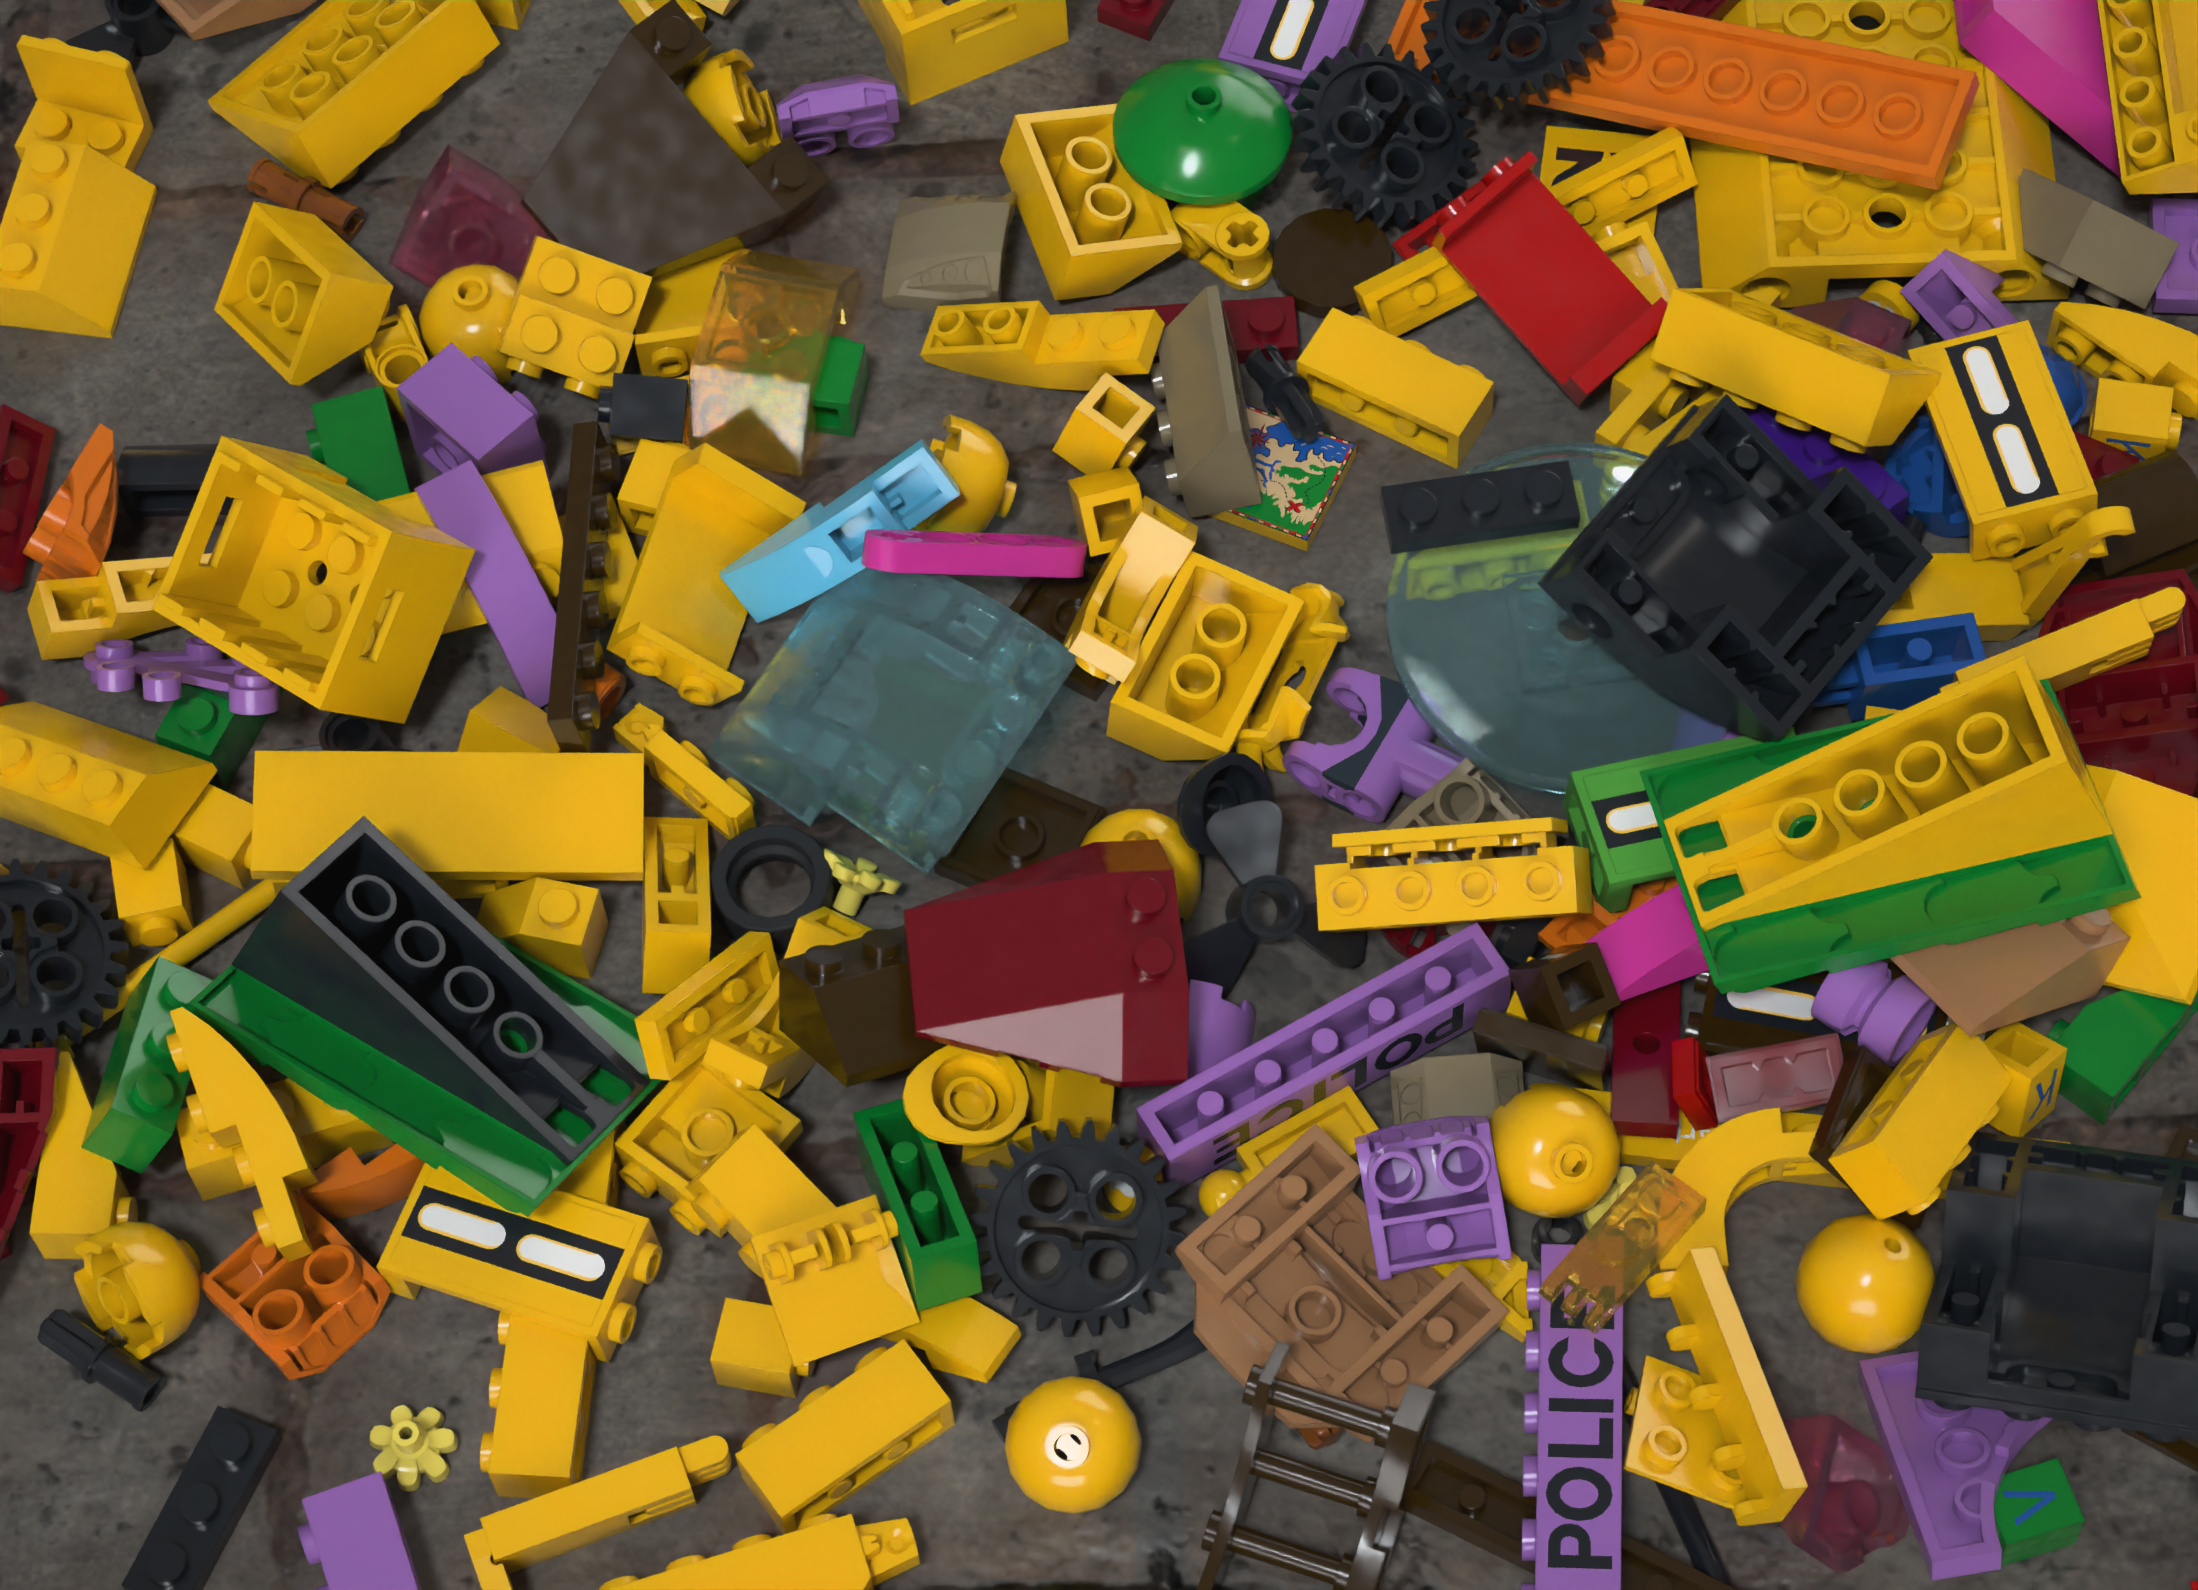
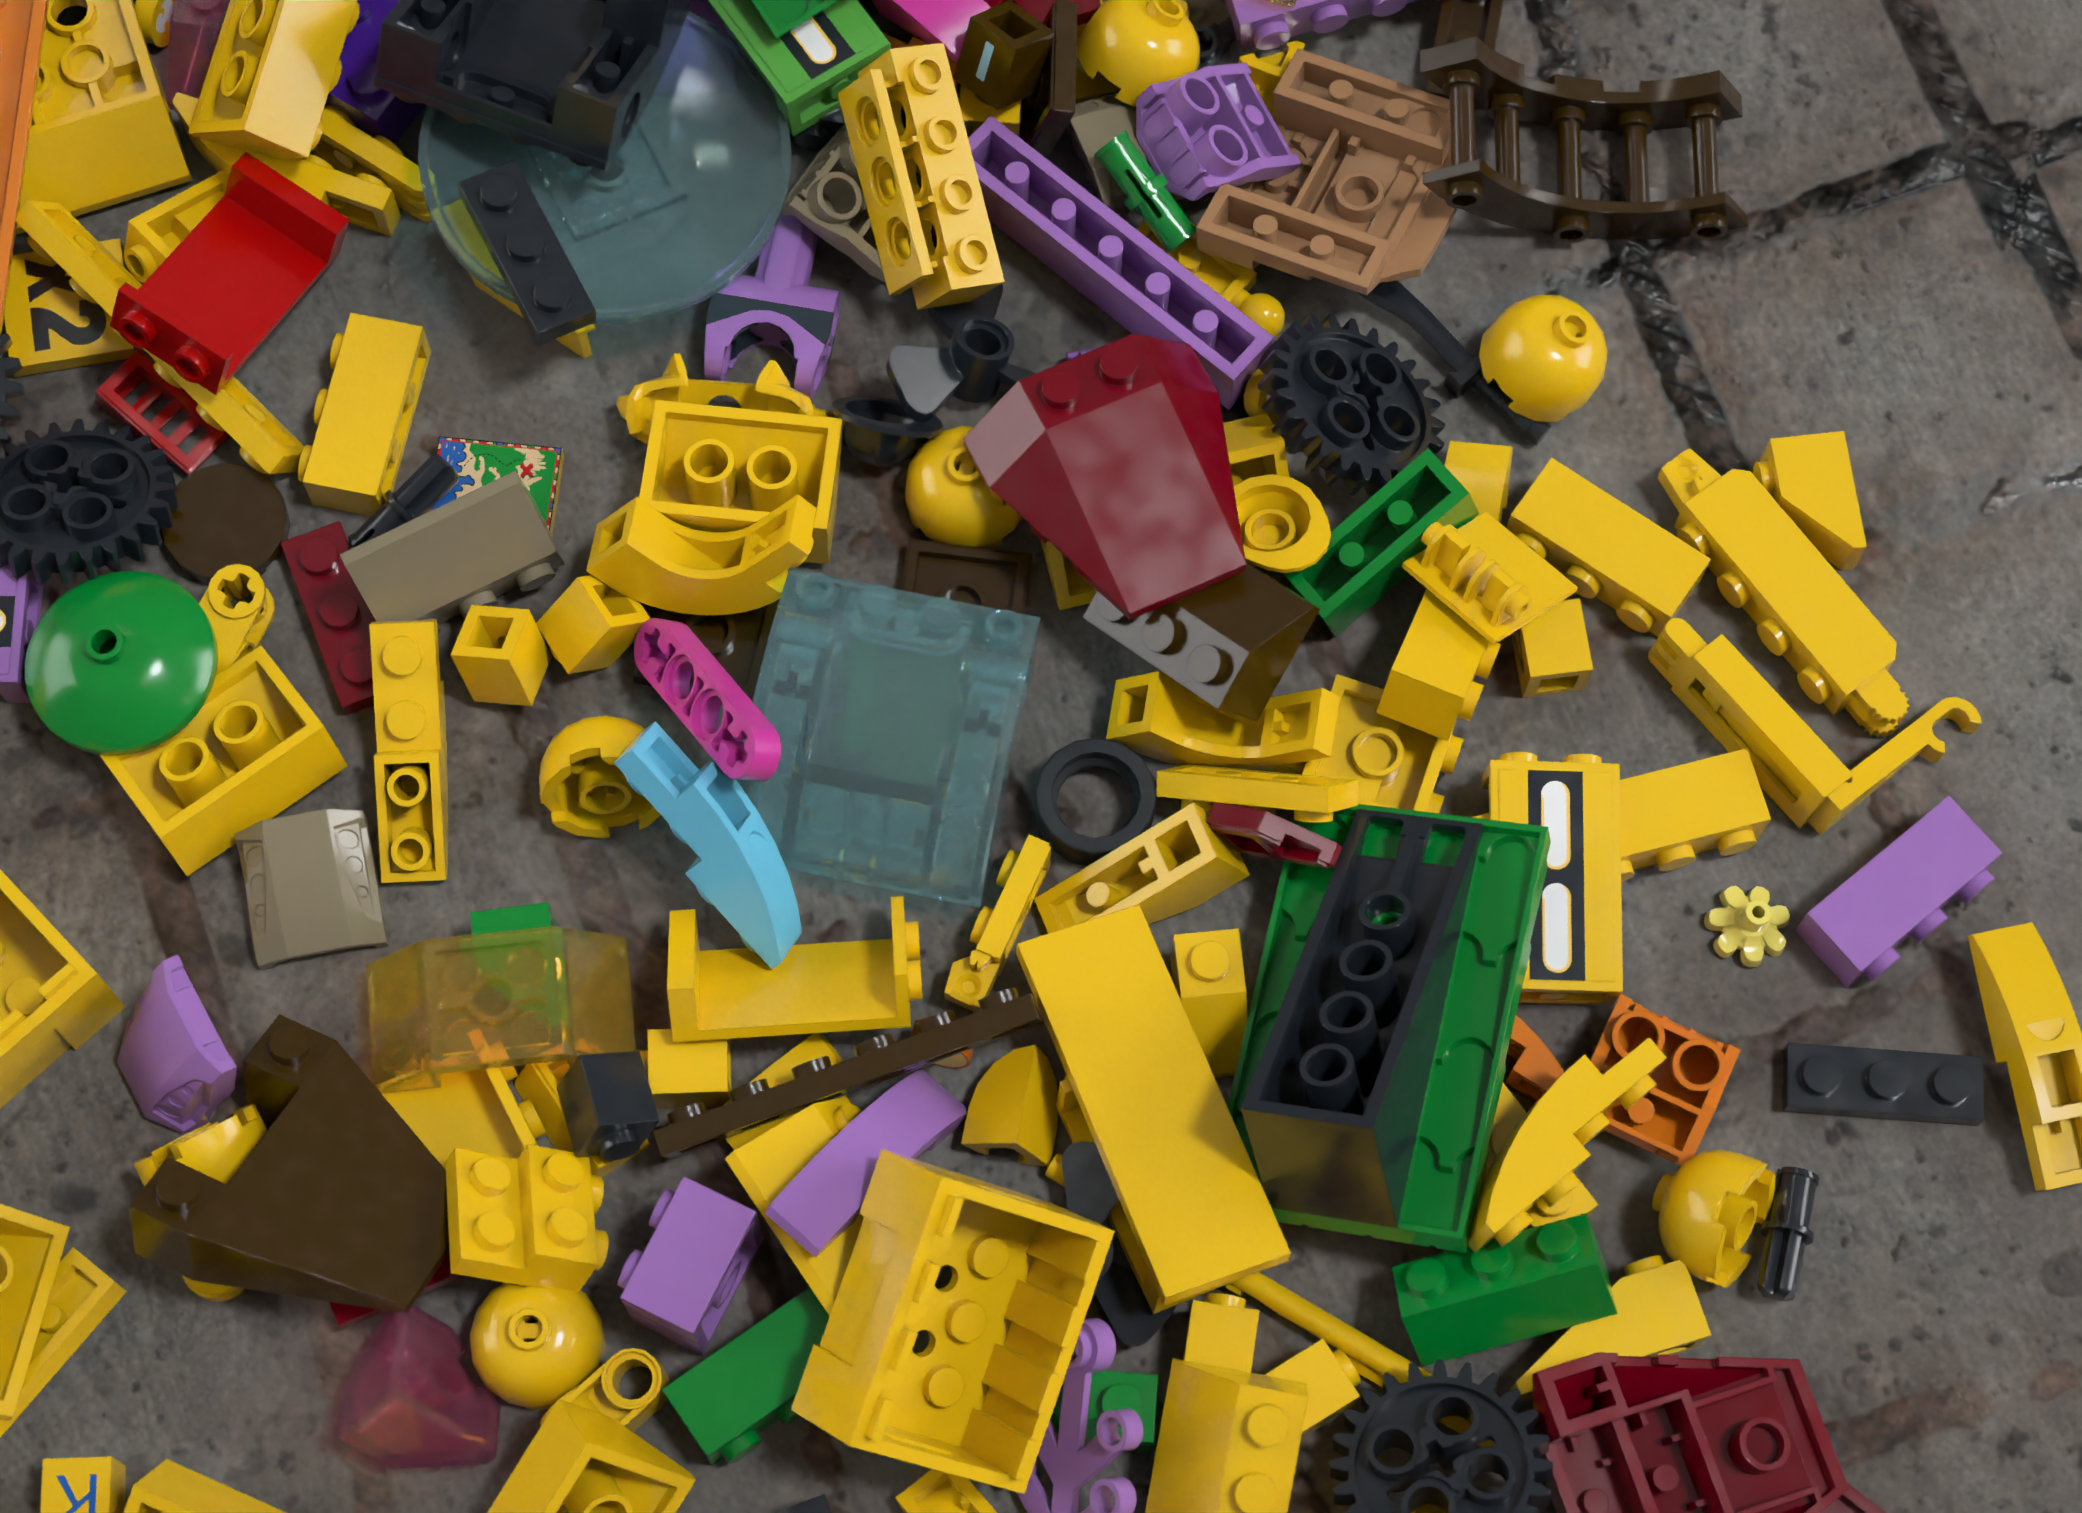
camera: 115 degrees left, 10 degrees up
light yellow plant [824,848,902,916] -> none
none -> green pin [1094,131,1196,254]
none -> dark red tile [1206,802,1342,869]

